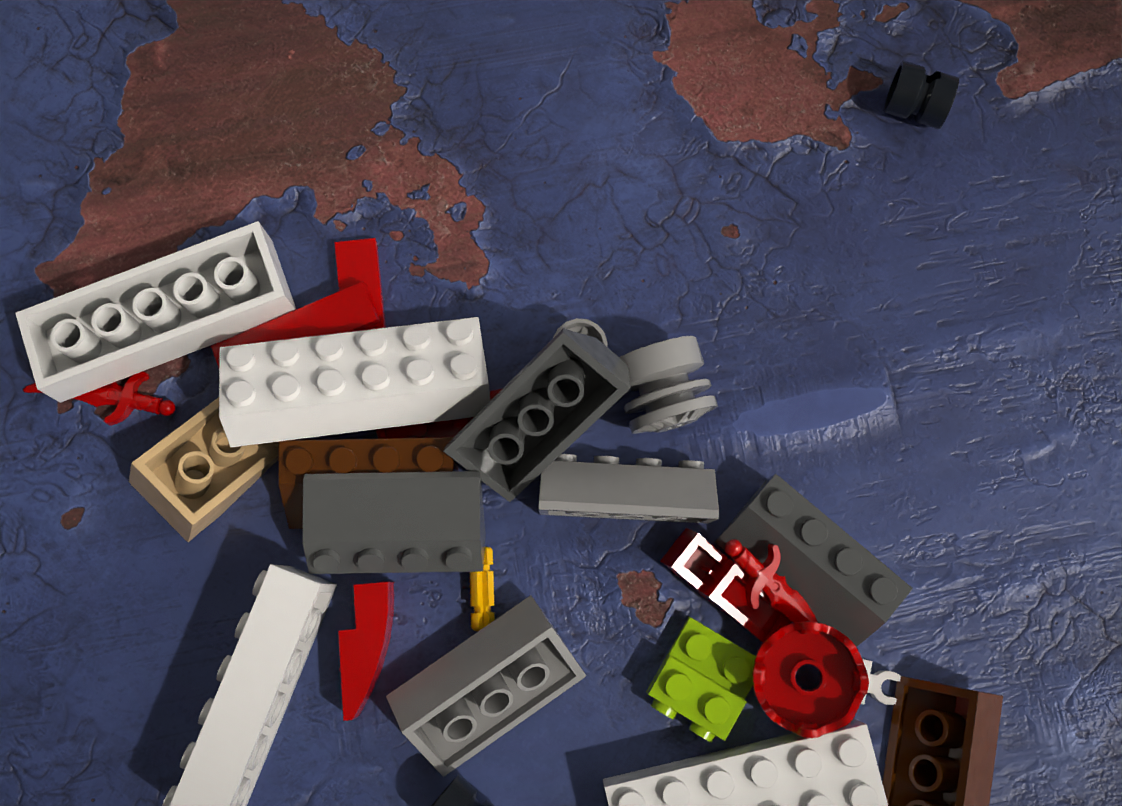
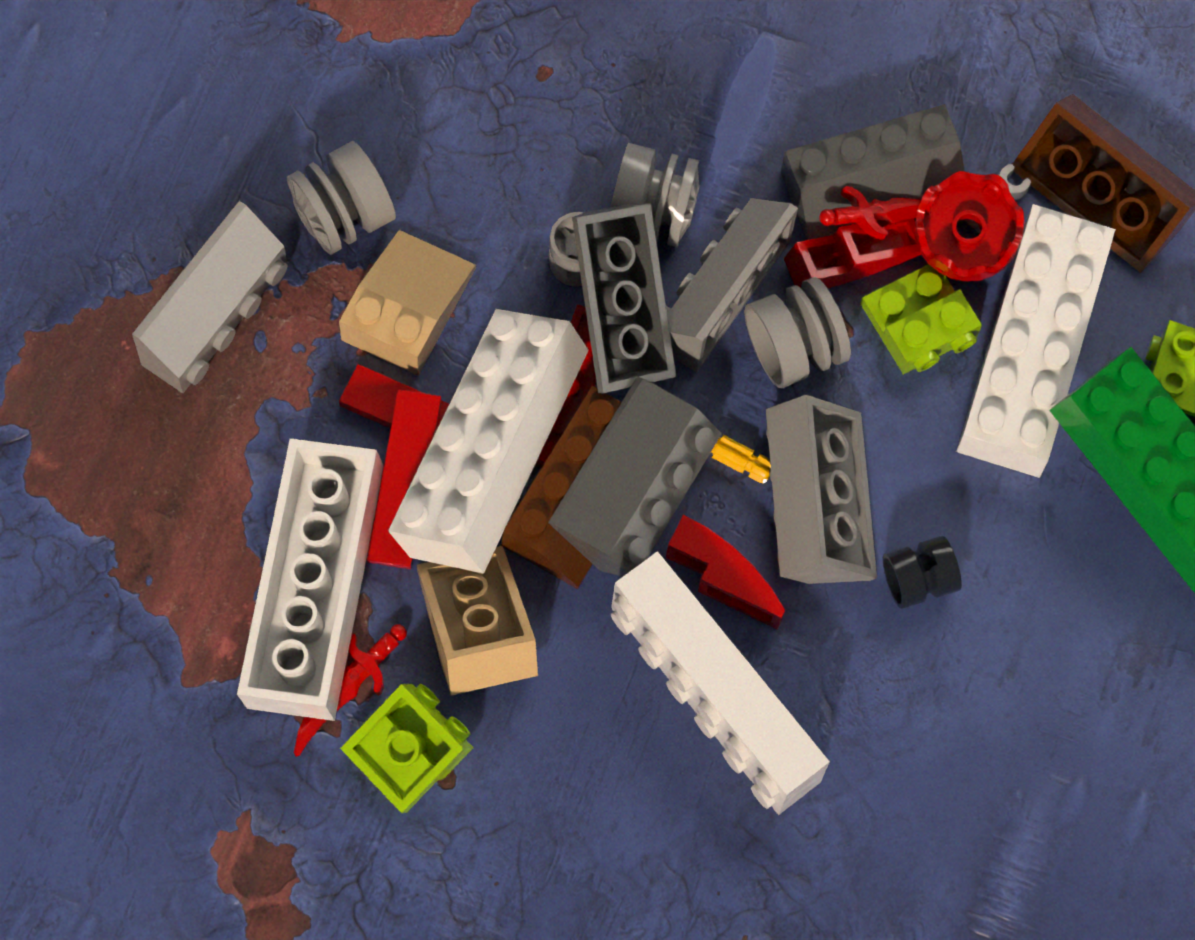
camera: 65 degrees left, 10 degrees down
none -> light grey slope [132,201,288,393]
none -> light grey wheel [287,141,396,255]
none -> tan slope [339,230,476,376]
none -> lime plate [340,684,474,813]
none -> light grey wheel [744,277,851,388]

